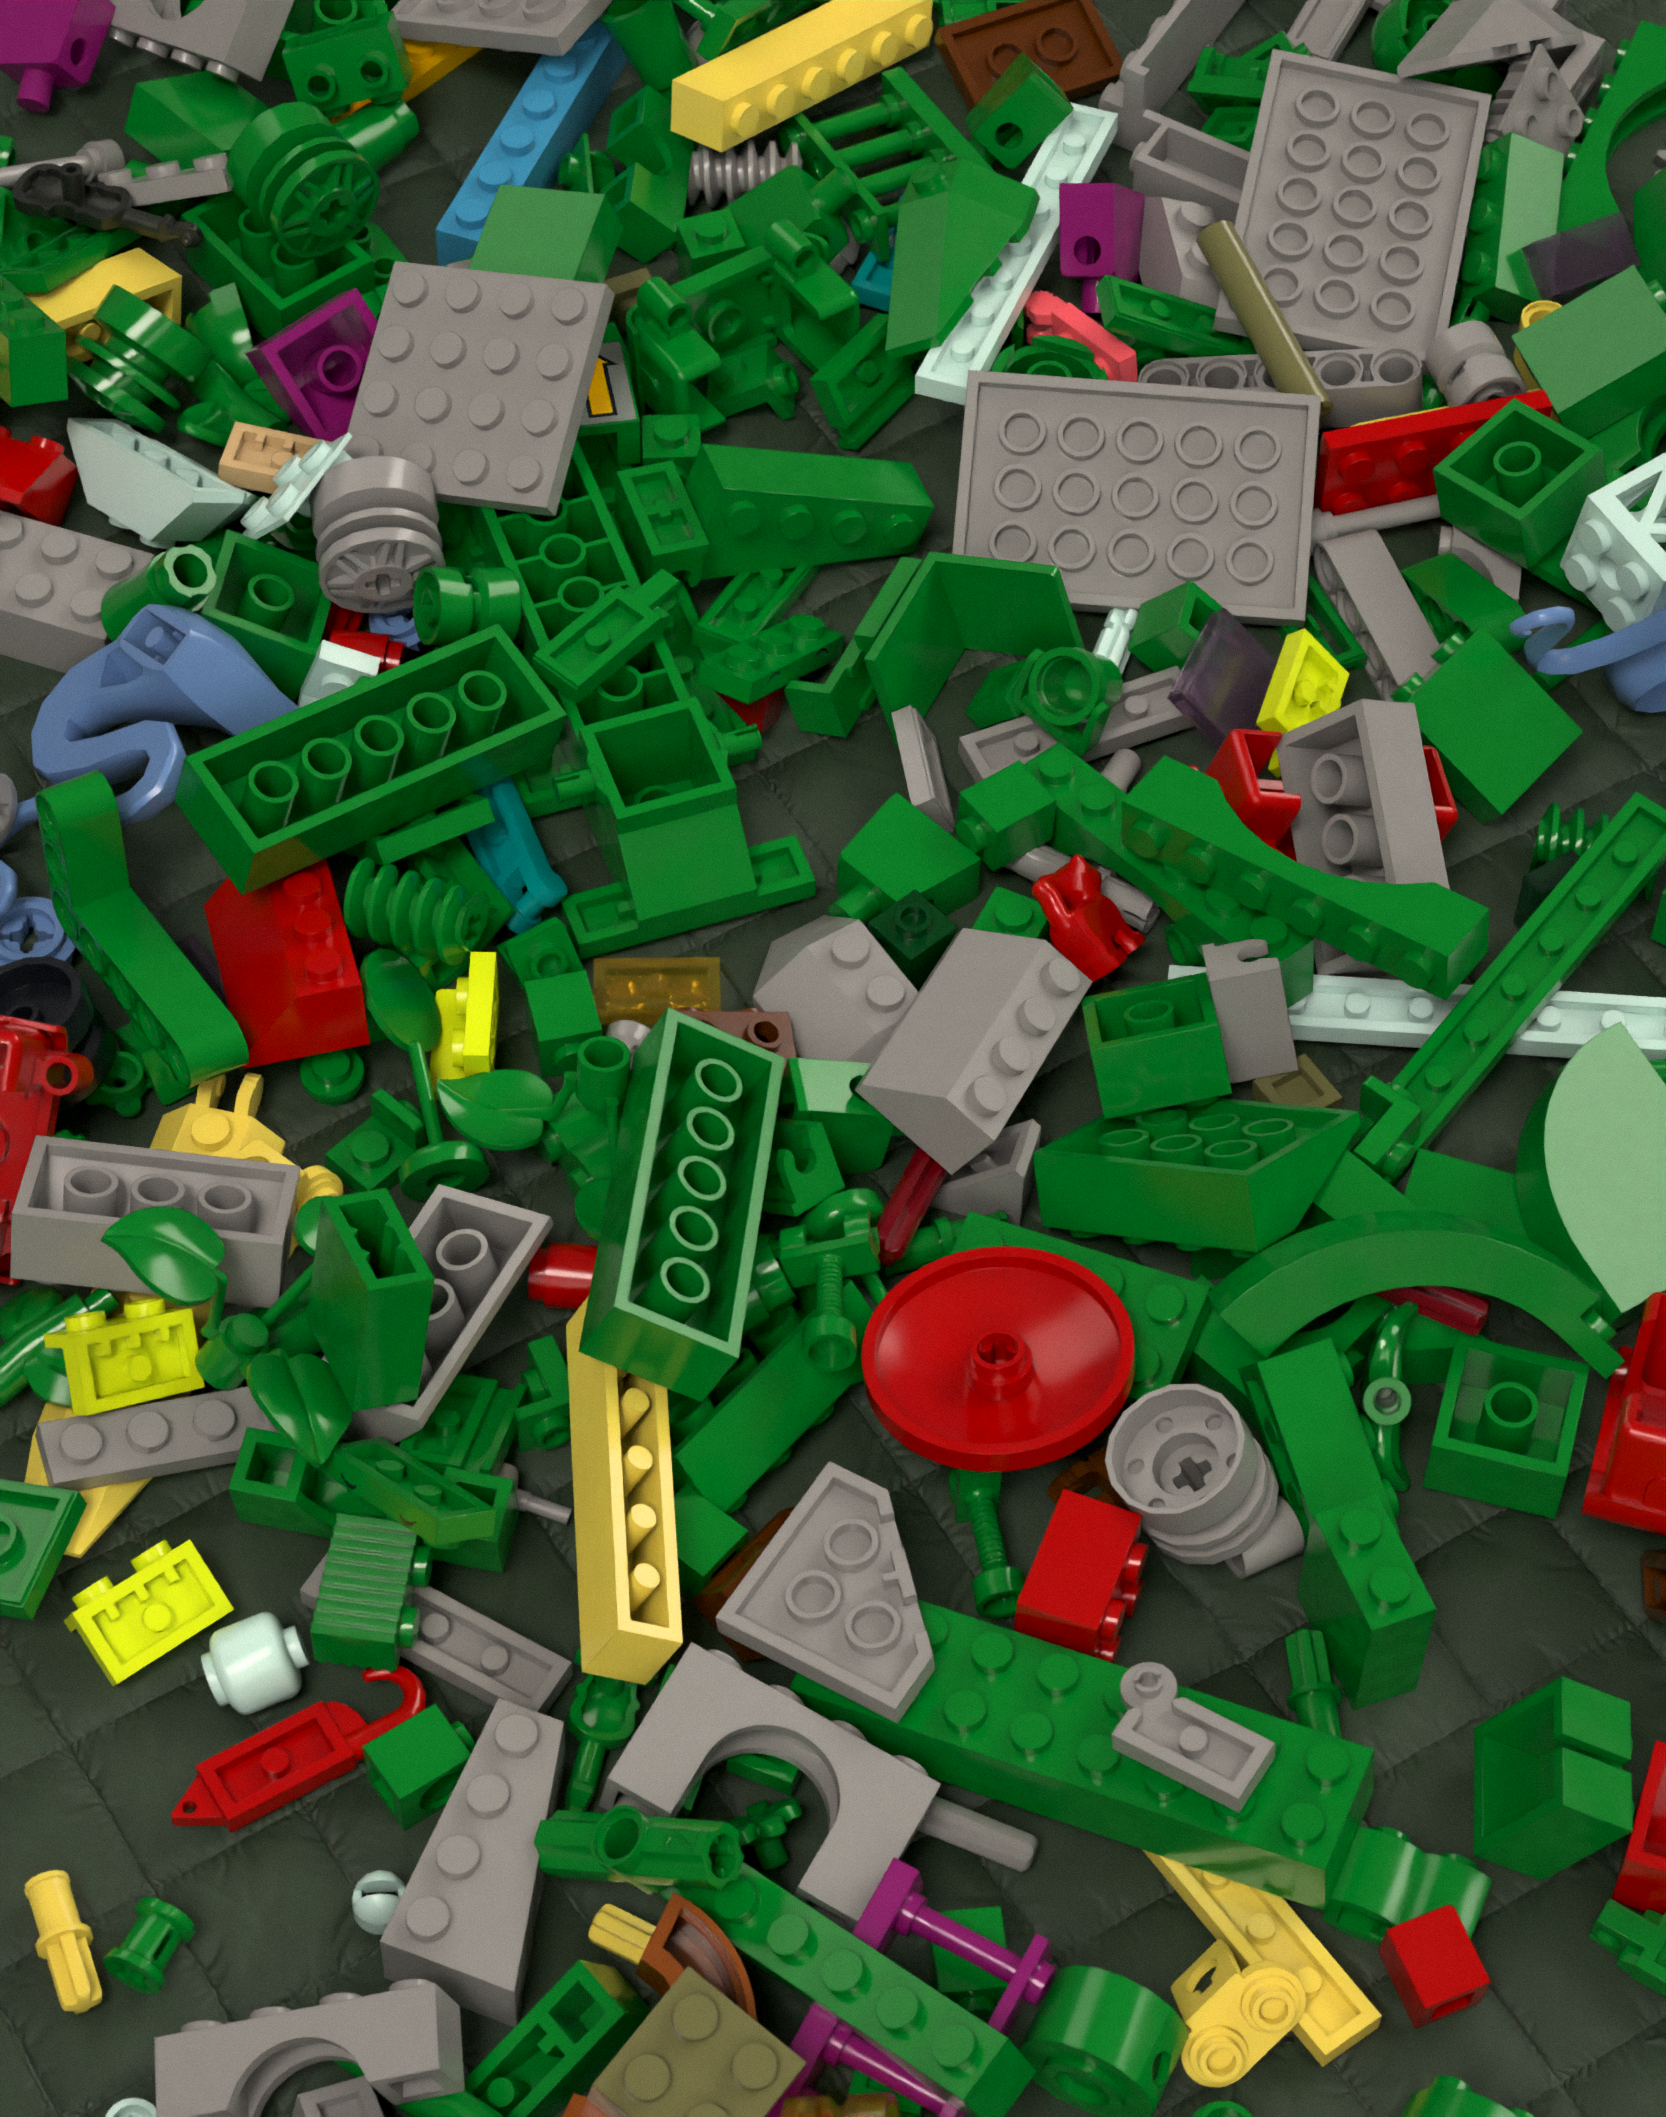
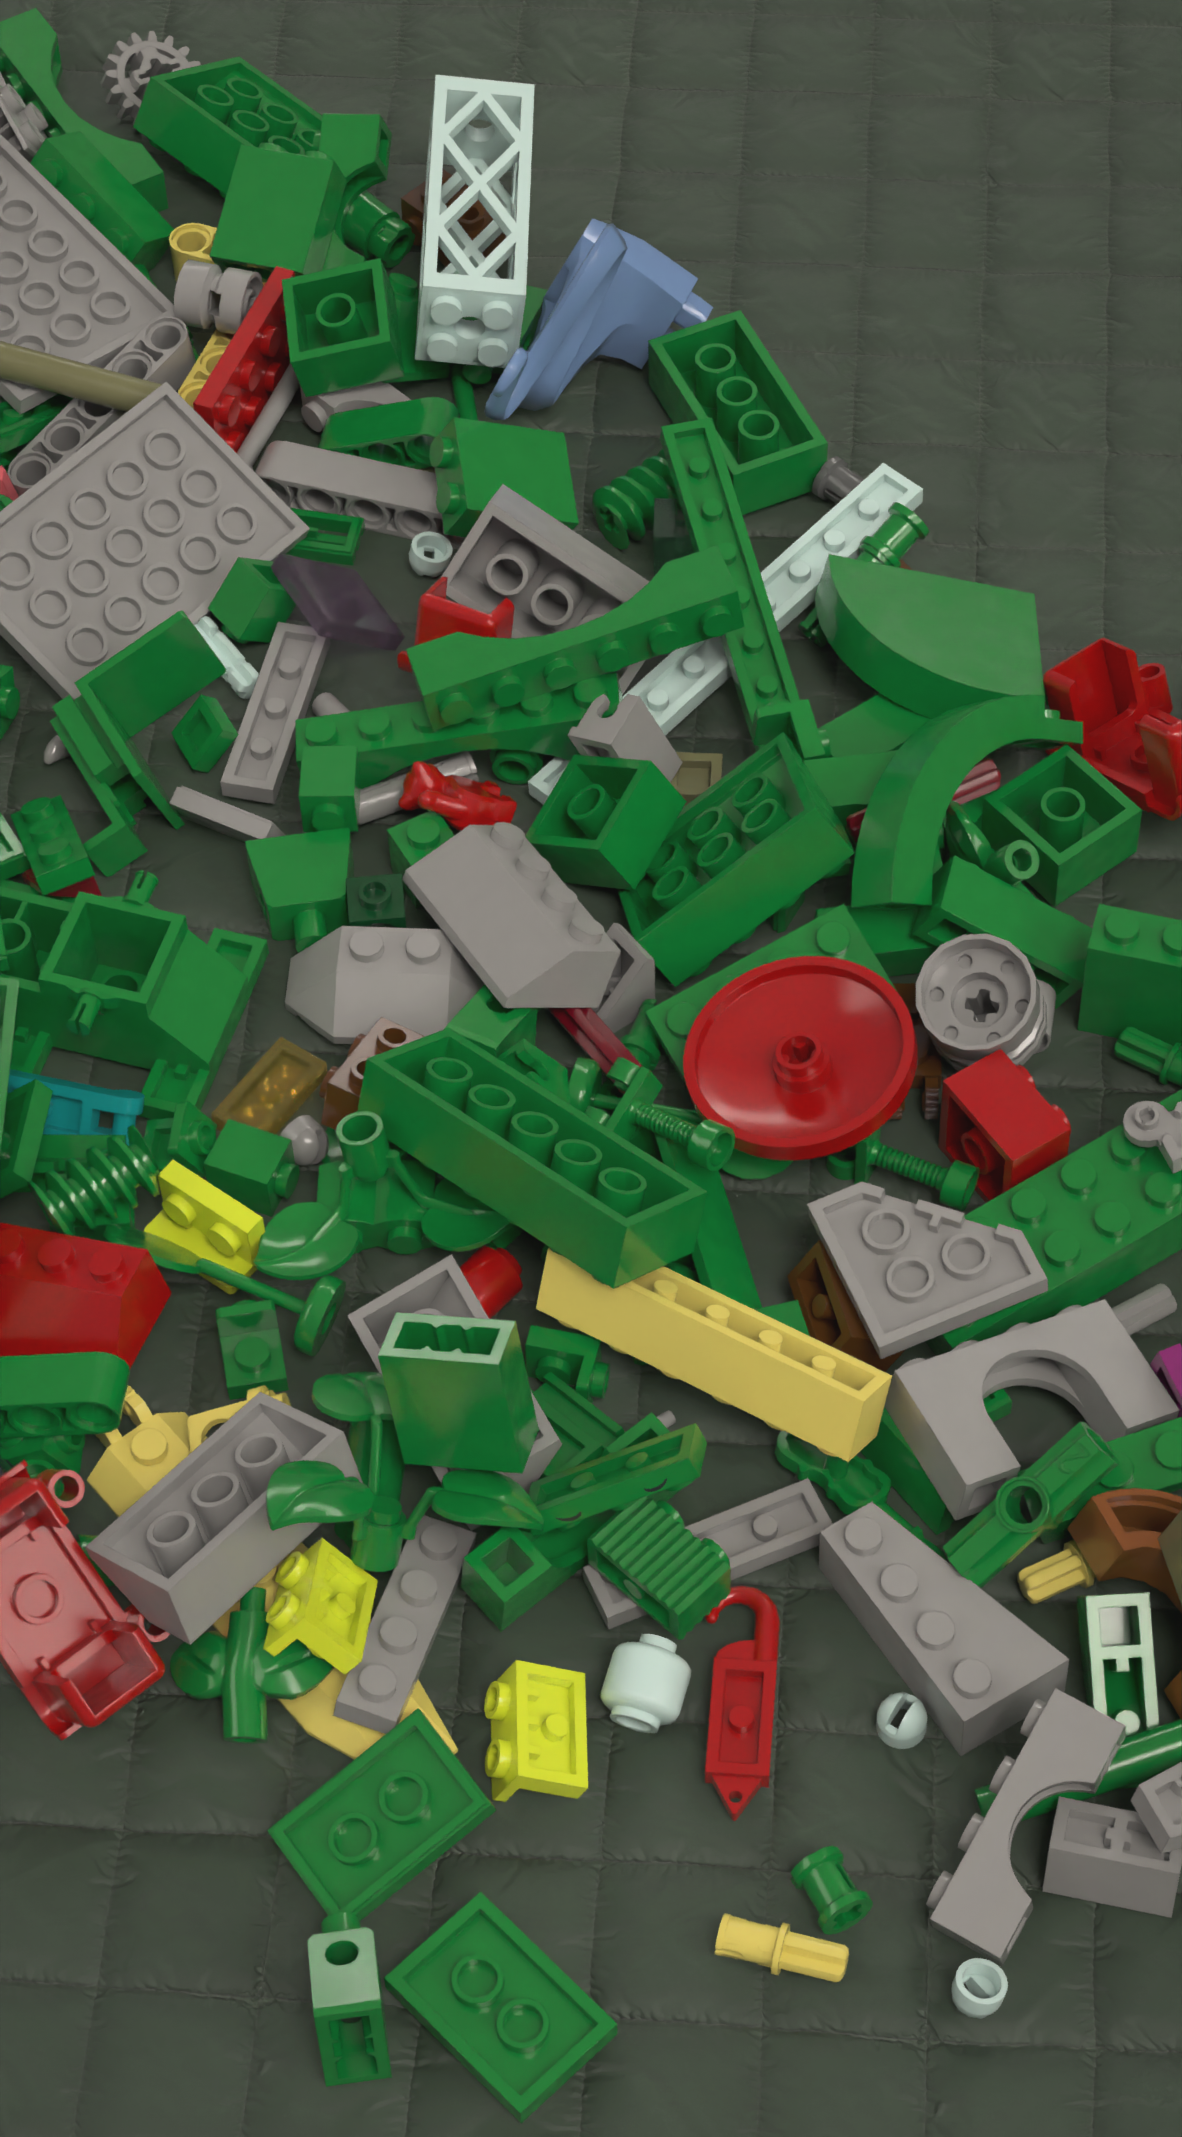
camera: 50 degrees left, 0 degrees up
green plate [300,1048,365,1106] -> none
green brick [362,1704,475,1832] -> none
green plant [727,1798,803,1870] -> none
green piece [1013,646,1123,756] -> none
neon yellow bracket [1256,628,1349,778] -> none
tile [1522,211,1642,300] -> none

